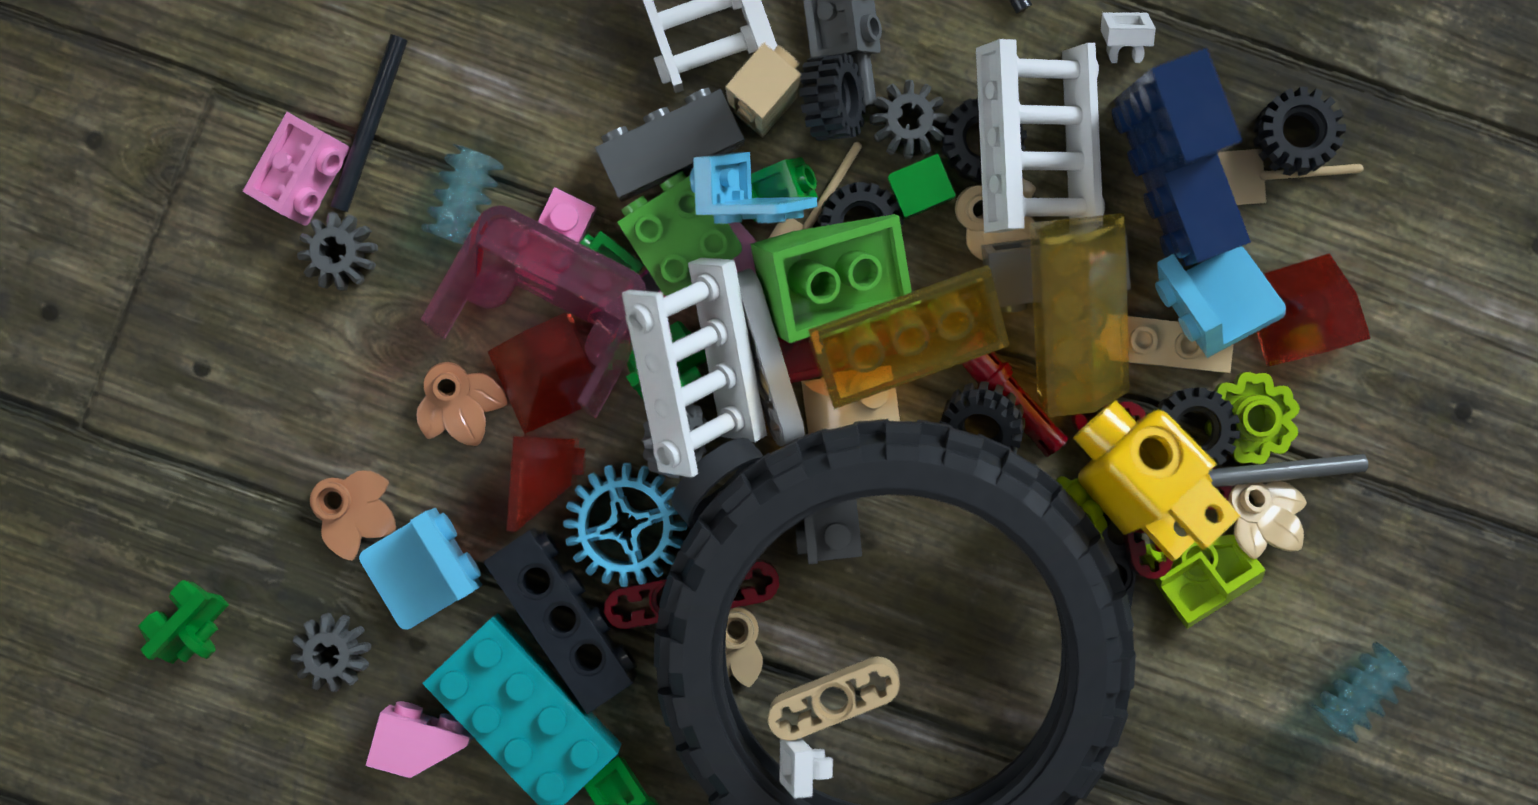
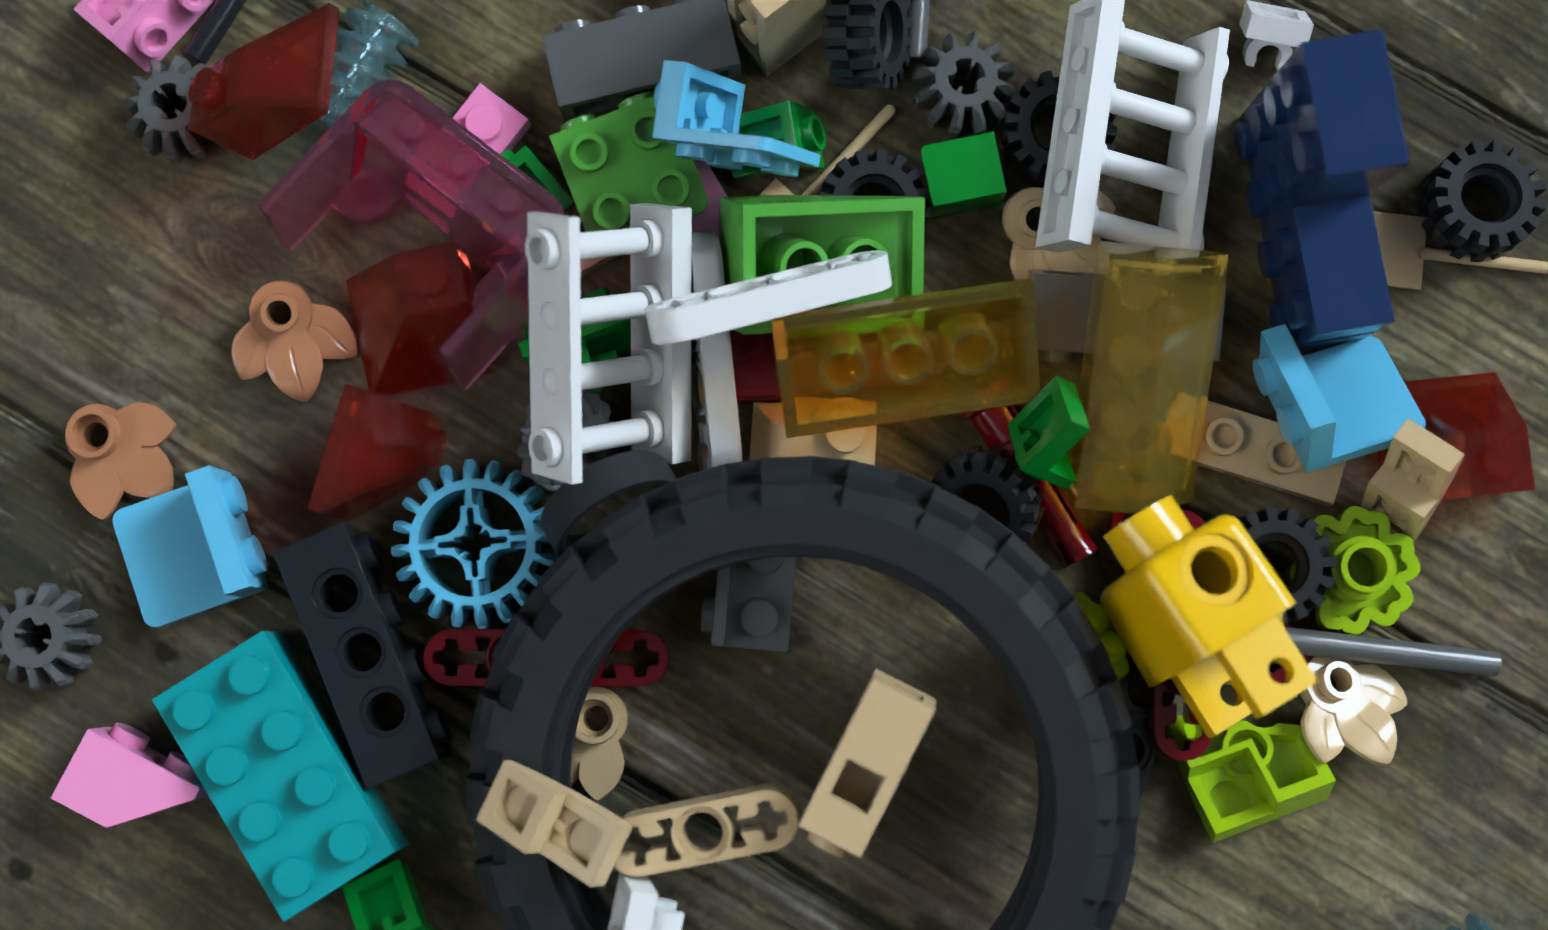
camera: 20 degrees right, 5 degrees down
none -> clear red slope [188,3,339,161]
none -> tan slope [476,760,633,887]
none -> white beam [645,250,893,344]
none -> tan brick [799,669,936,858]
none -> green bracket [1007,376,1091,489]
none -> tan slope [1360,418,1465,543]

